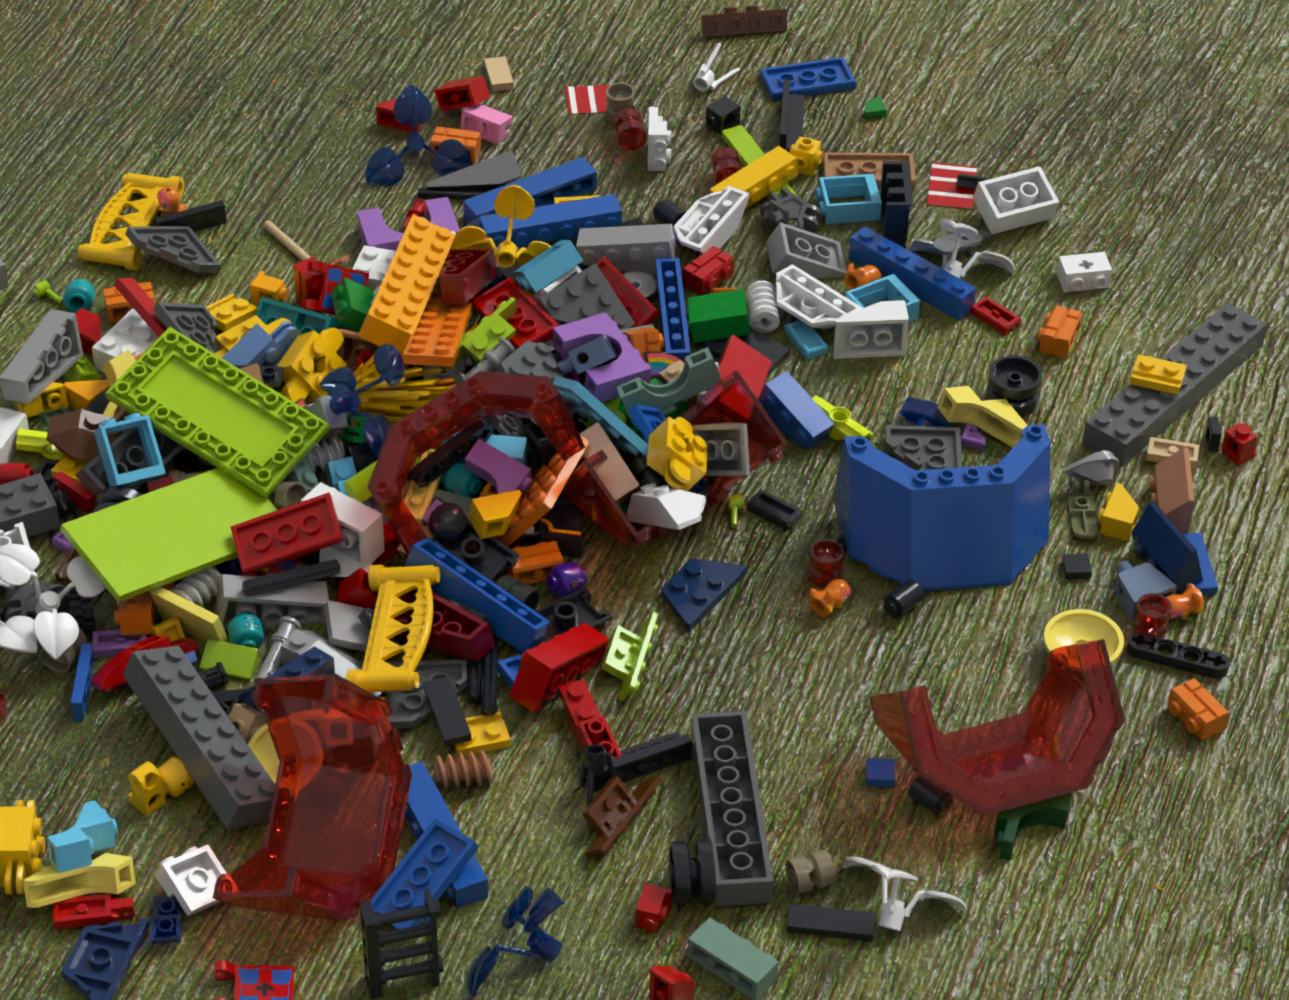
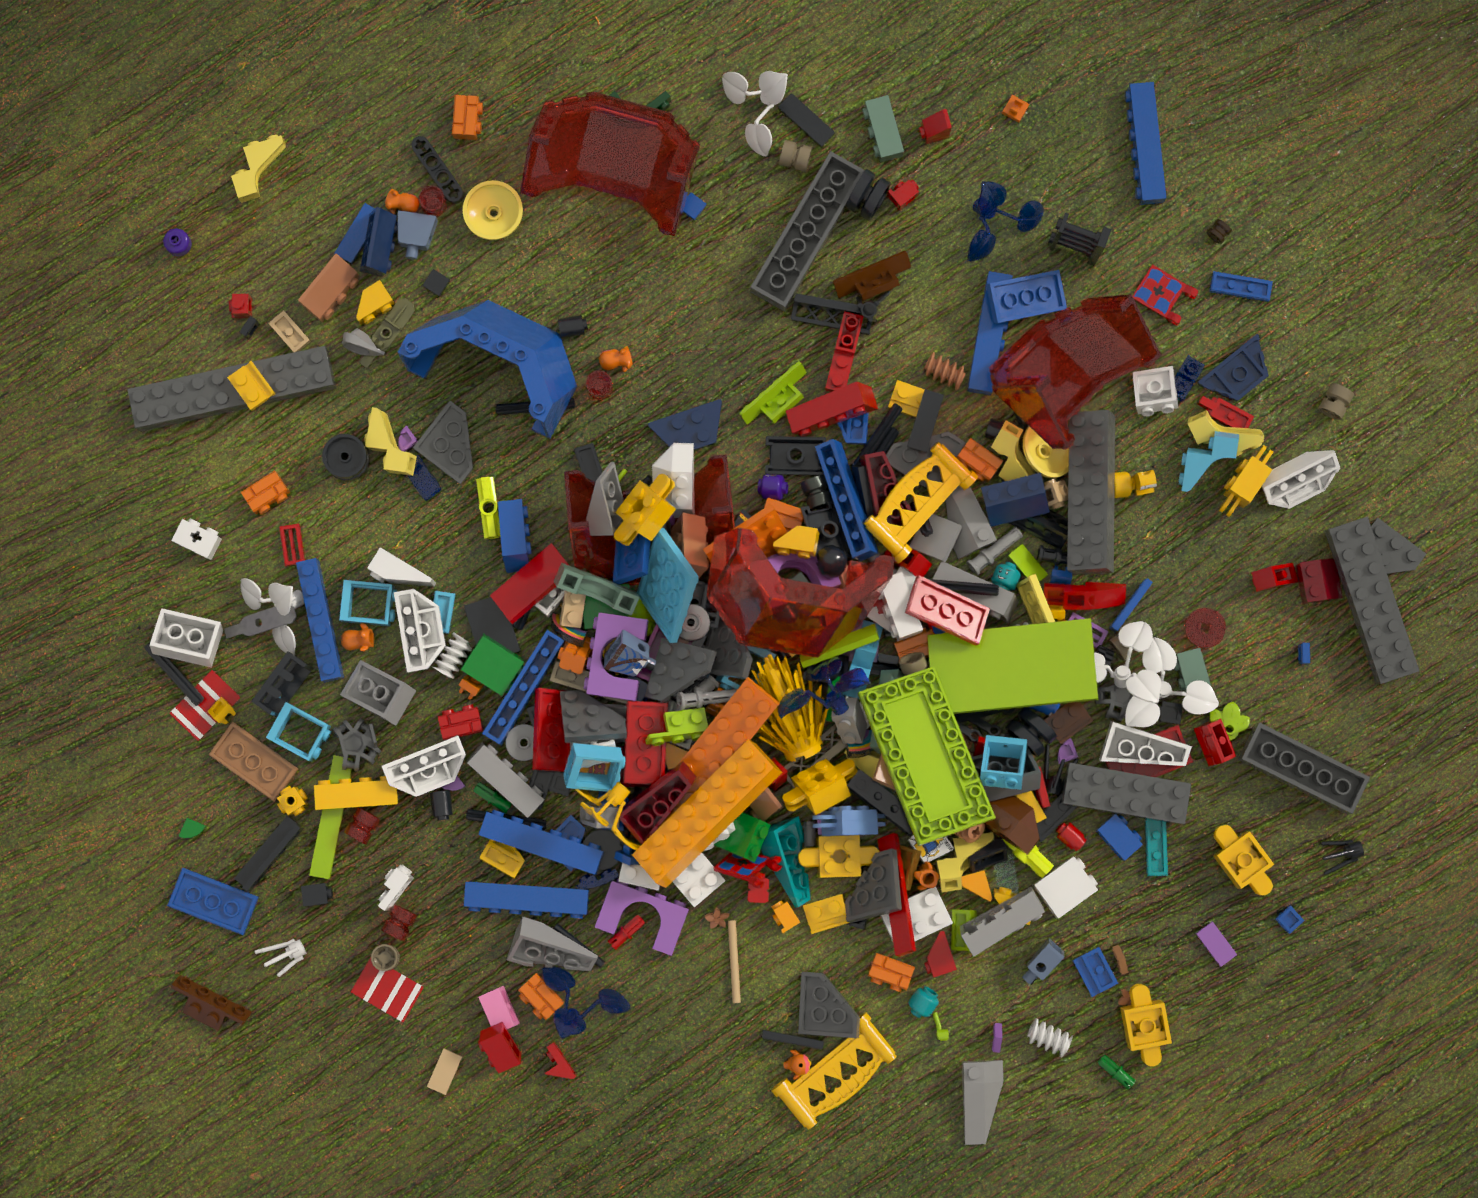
camera: 145 degrees left, 40 degrees up
none -> yellow tile [207,697,236,724]

